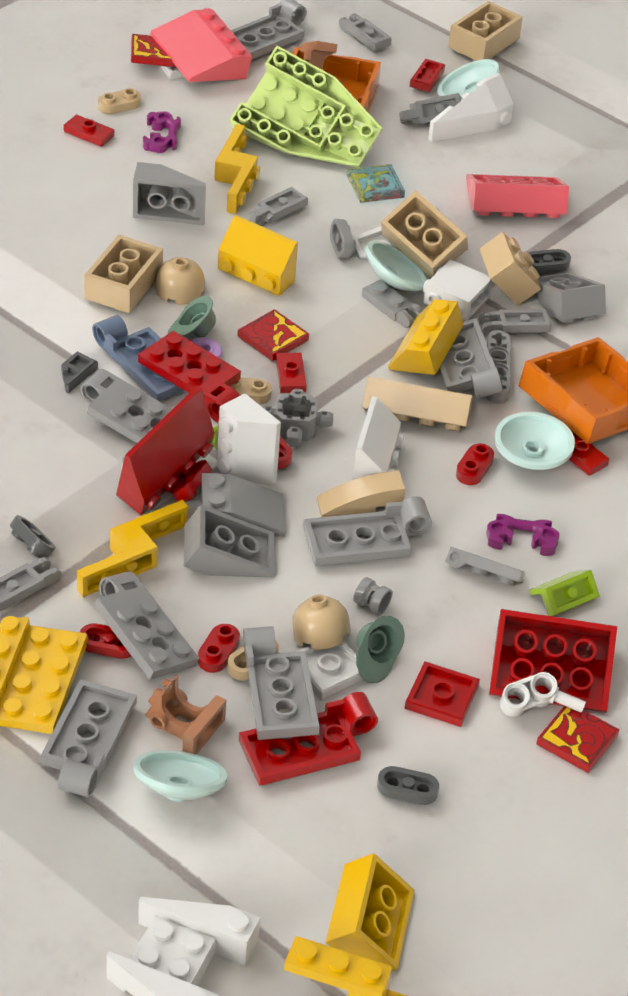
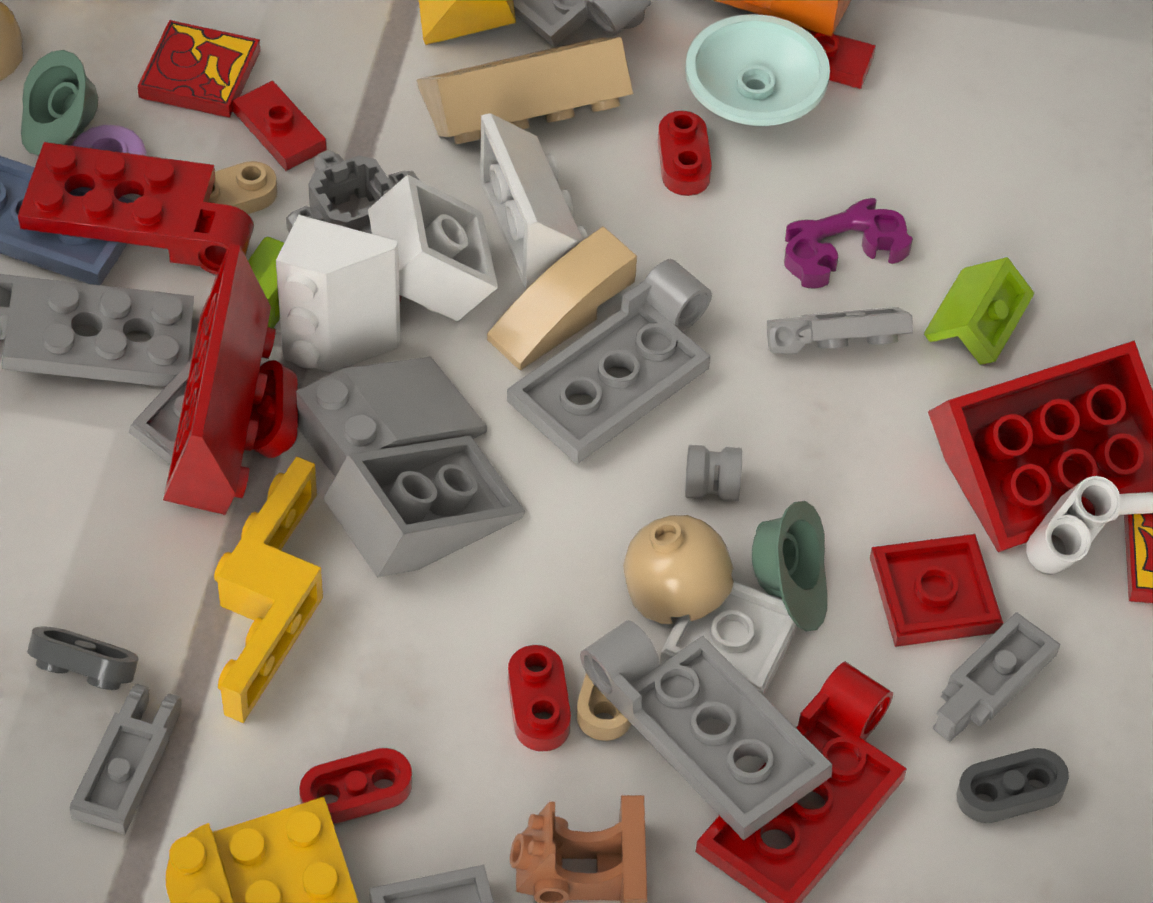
camera: 30 degrees left, 10 degrees up
light grey hinge [94,571,199,680] -> none
none -> white brick [368,174,498,321]
none -> light grey hinge [933,613,1061,742]

